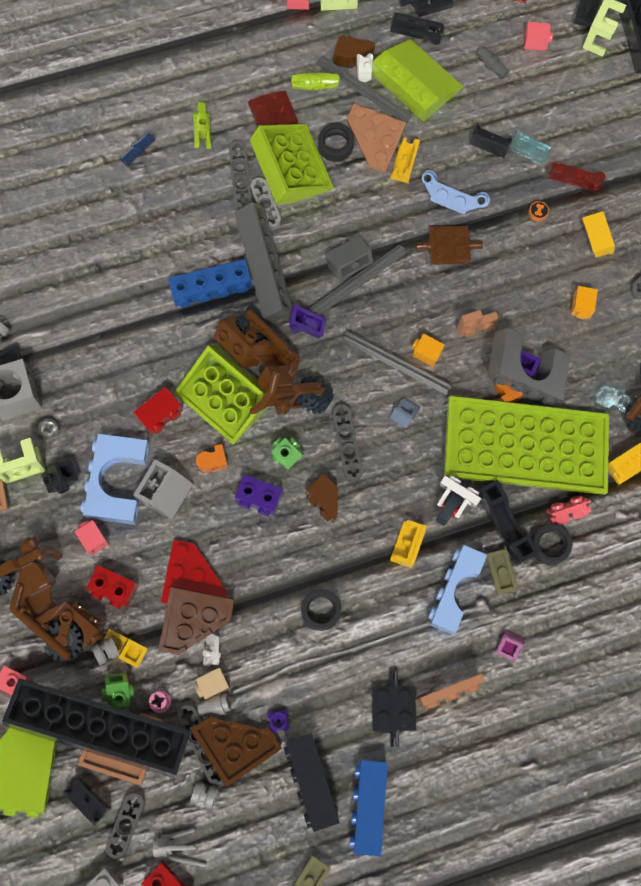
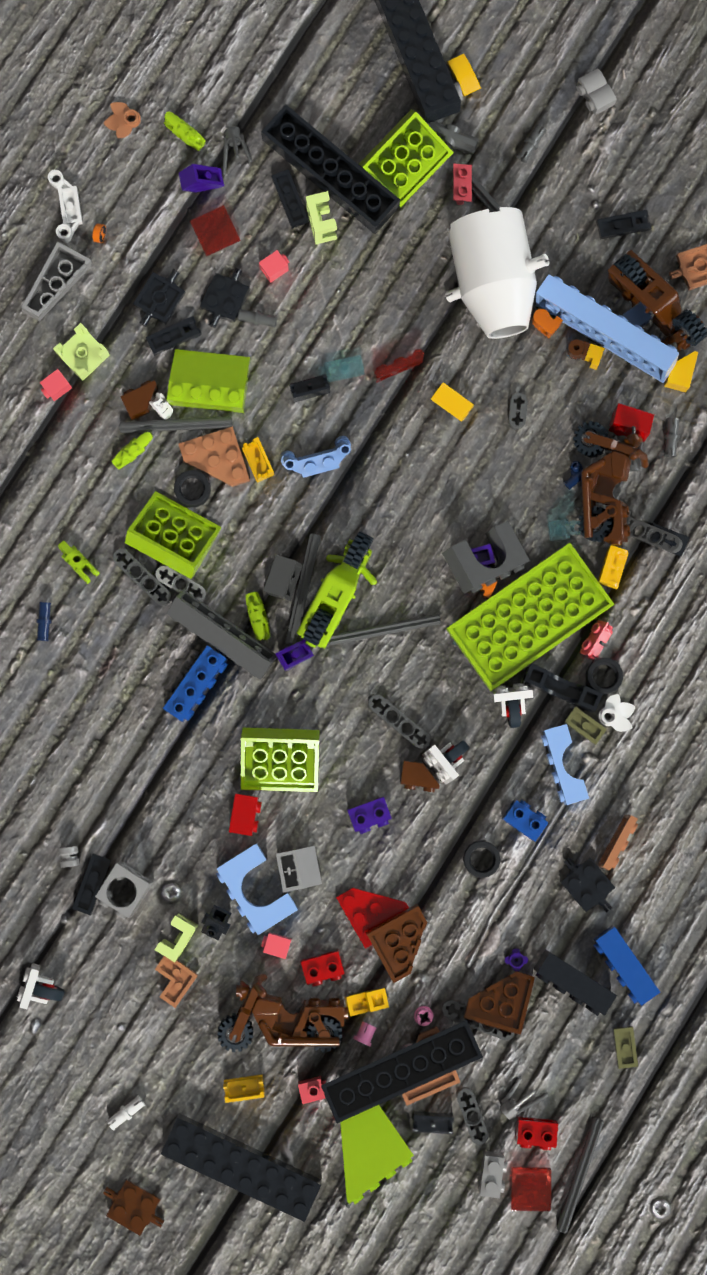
camera: 40 degrees left, 10 degrees up
light grey wheel [91,637,120,666] -> none
bright green brick [102,673,134,709] -> none
light grey wheel [190,780,219,809] -> none
tan brick [195,668,230,700] -> none
orange leg [196,444,228,473] -> none
light grey cone [197,693,231,717] -> none
white piece [203,634,221,666] -> none
reddish brown piece [213,309,334,415] -> none
clear red slope [248,91,299,127] -> none
bright green brick [271,436,305,469] -> none
sand blue slope [390,398,420,428] -> none
yellow hinge [390,520,427,569] -> none
light orange brick [412,334,445,368] -> none
reddish brown plate [416,226,483,265] -> none
nougat plate [456,310,499,337] -> none
magenta slope [495,629,525,662] -> none
tile [528,201,549,222] -> none
light orange brick [571,286,598,319] -> none
none -> black plate [200,268,250,328]
none -> lime hinge [245,592,271,640]
none -> lime piece [296,531,377,648]
none -> bright pink bush [353,1022,376,1047]
none -> white plate [422,740,470,785]
none -> blue brick [502,799,548,842]
none -> white plate [598,694,635,732]

